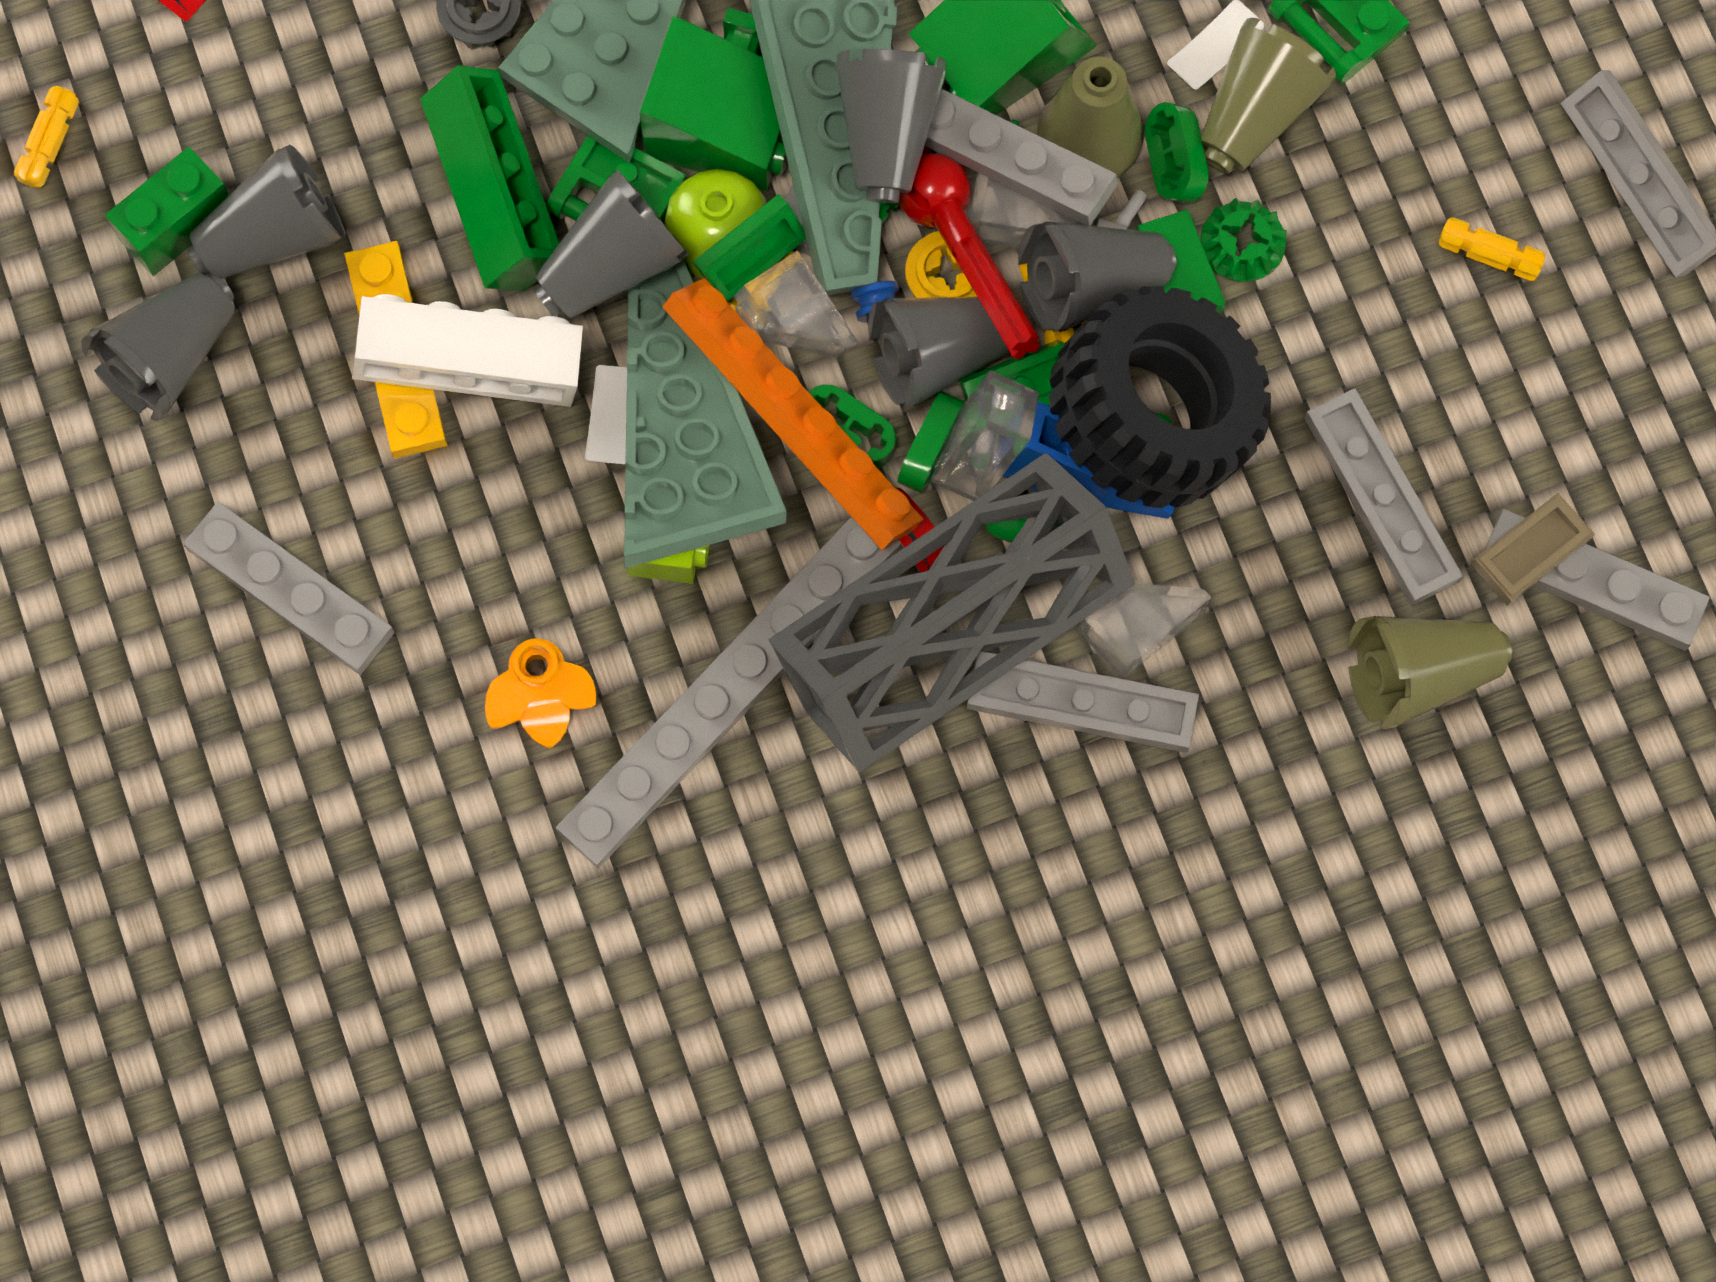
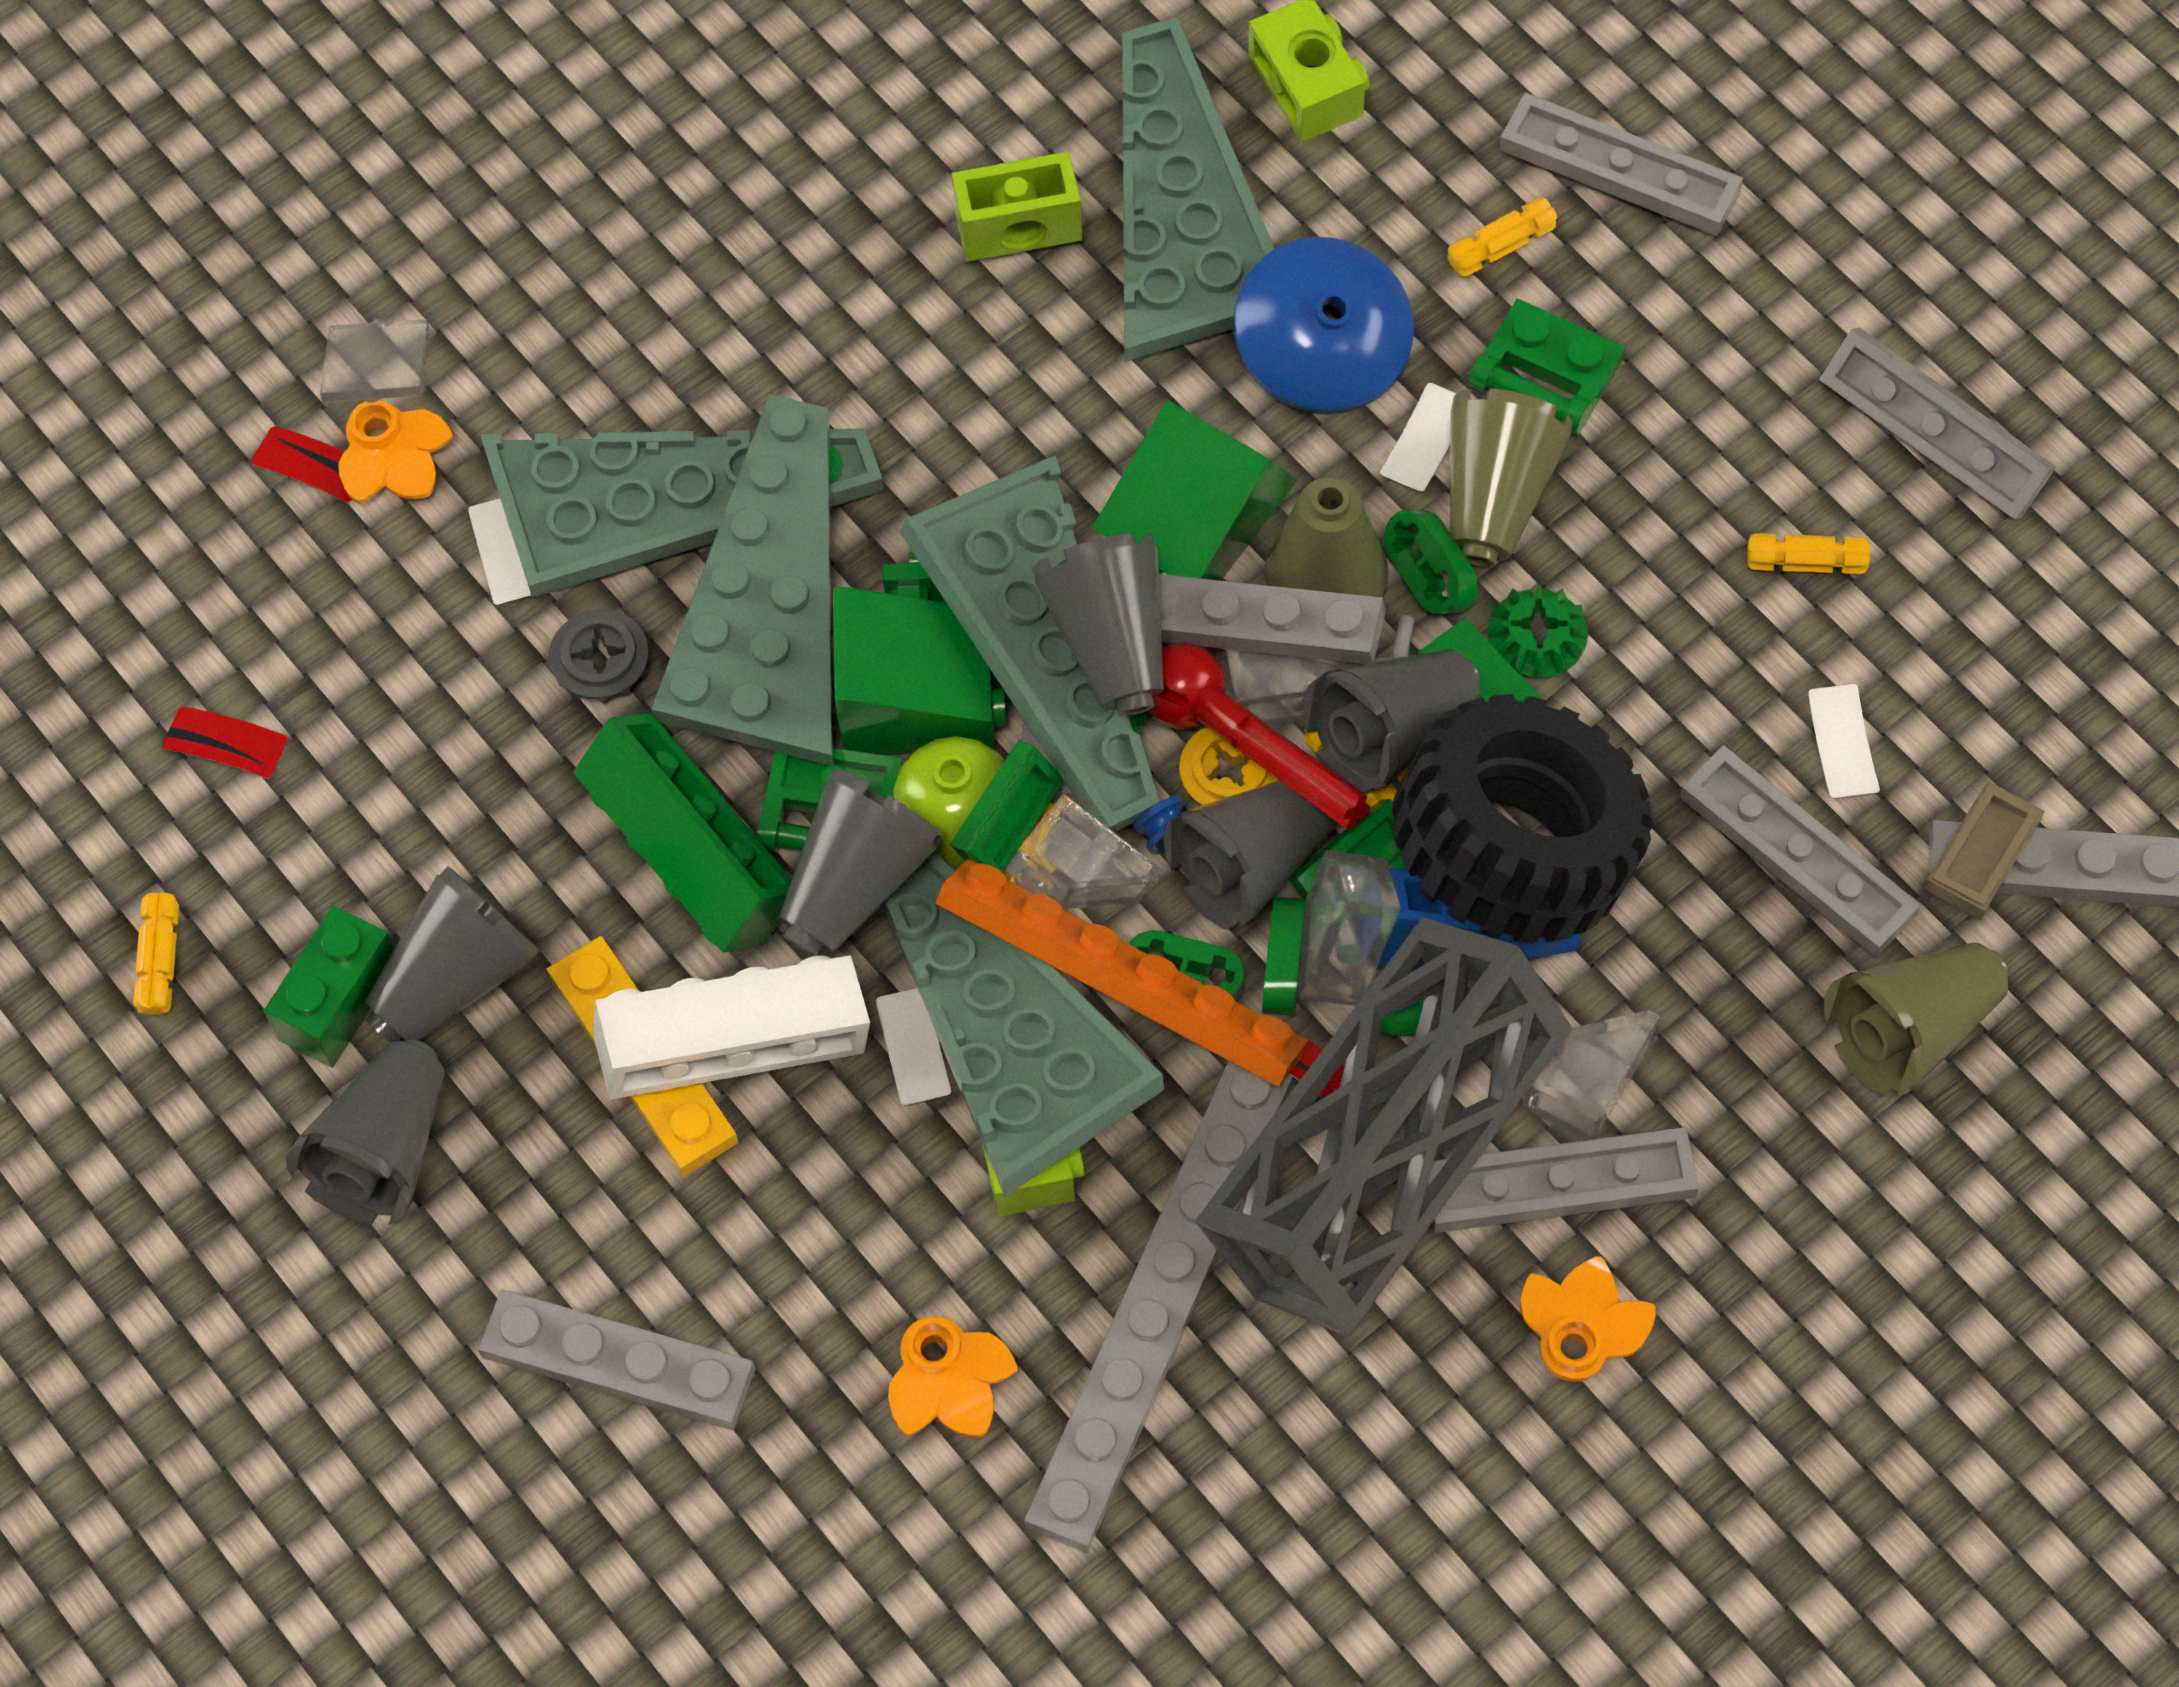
camera: 15 degrees left, 10 degrees down
none -> light orange plate [1520,1256,1656,1382]
none -> white sticker [1808,684,1880,798]

